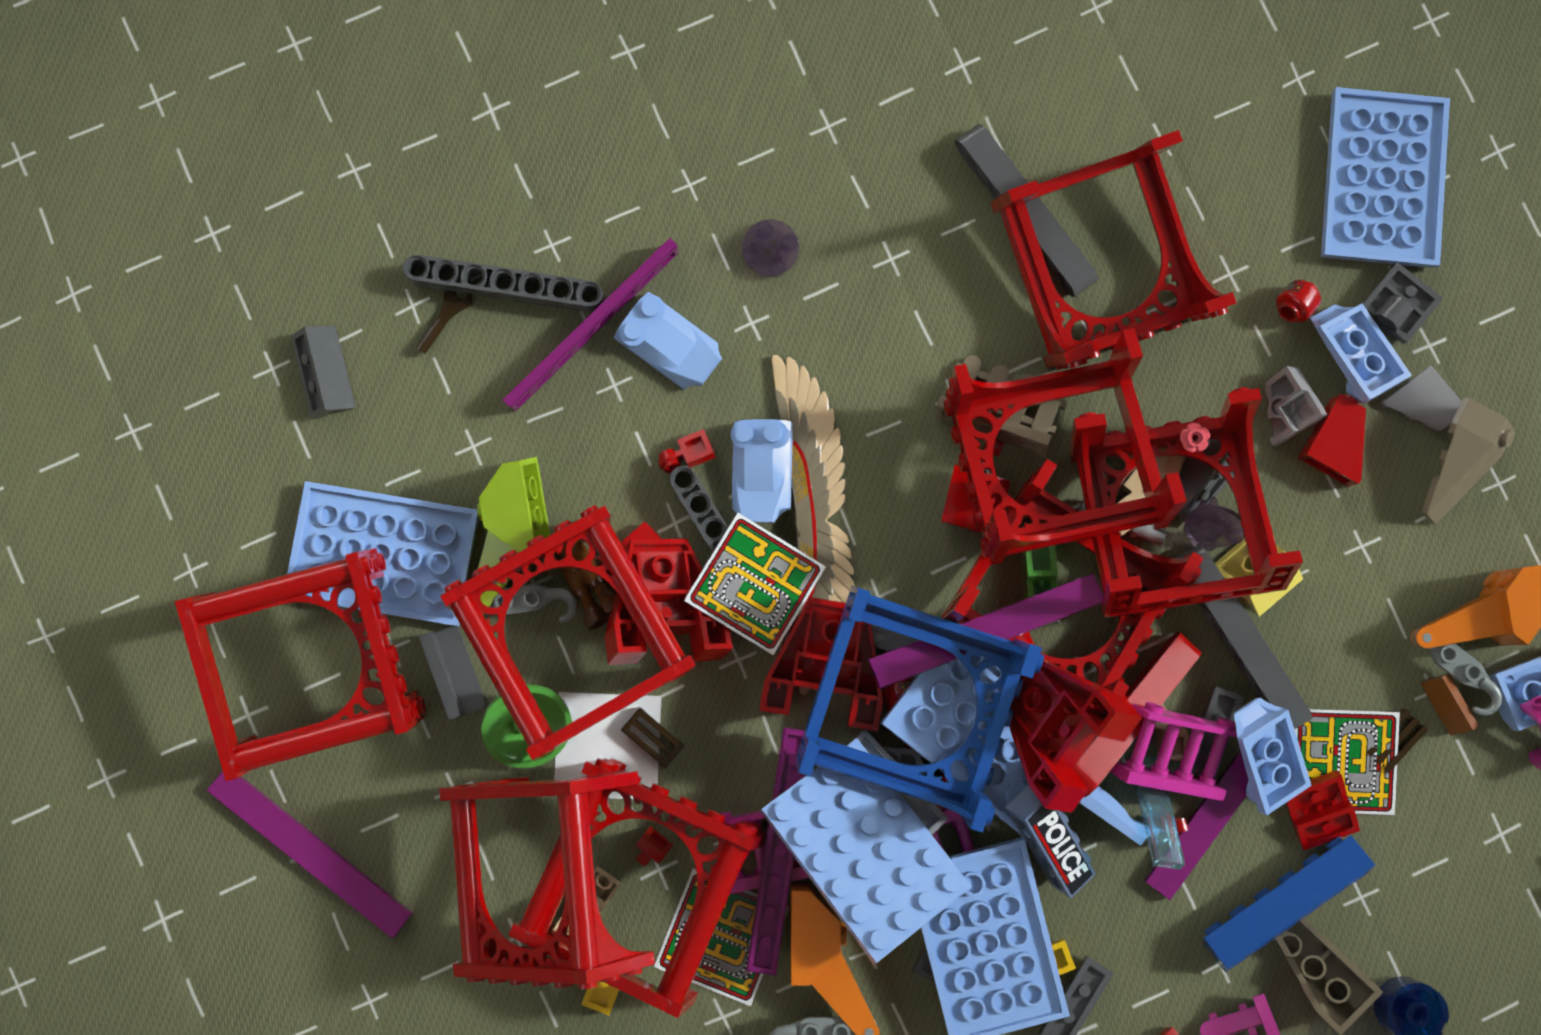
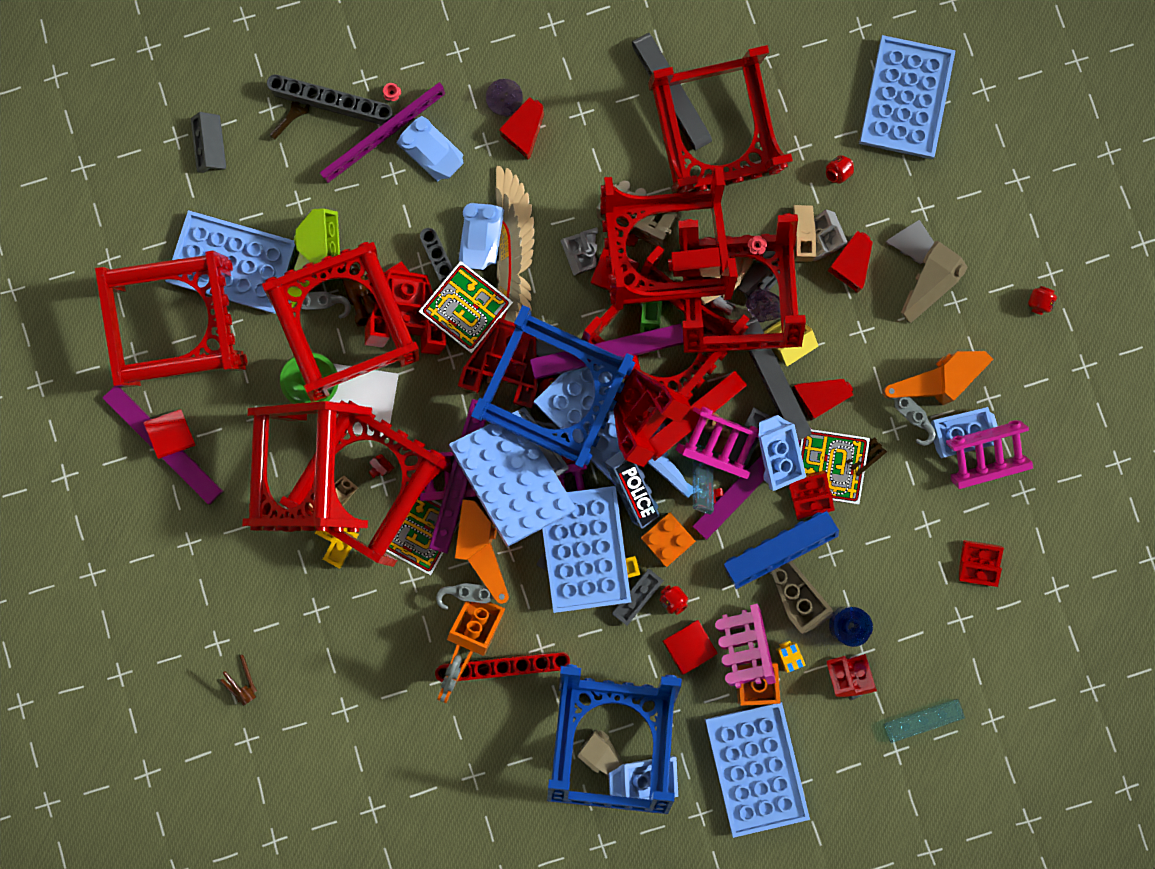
camera: 10 degrees right, 0 degrees up
dark grey panel [419,625,487,720] -> none
dark brown tile [621,707,685,769] -> none
red plate [658,429,716,473] -> none
light blue slope [1310,303,1412,404] -> none
dark grey plate [1362,262,1443,344] -> none
dark orange tile [1420,673,1479,736] -> none
none -> red slope [143,409,196,459]
none -> coral plate [383,83,401,101]
none -> red slope [499,97,544,159]
none -> light grey slope [561,227,598,276]
none -> orange brick [640,512,696,567]
none -> red head [660,585,688,615]
none -> red slope [668,247,721,277]
none -> red slope [791,379,854,421]
none -> tan slope [793,205,816,262]

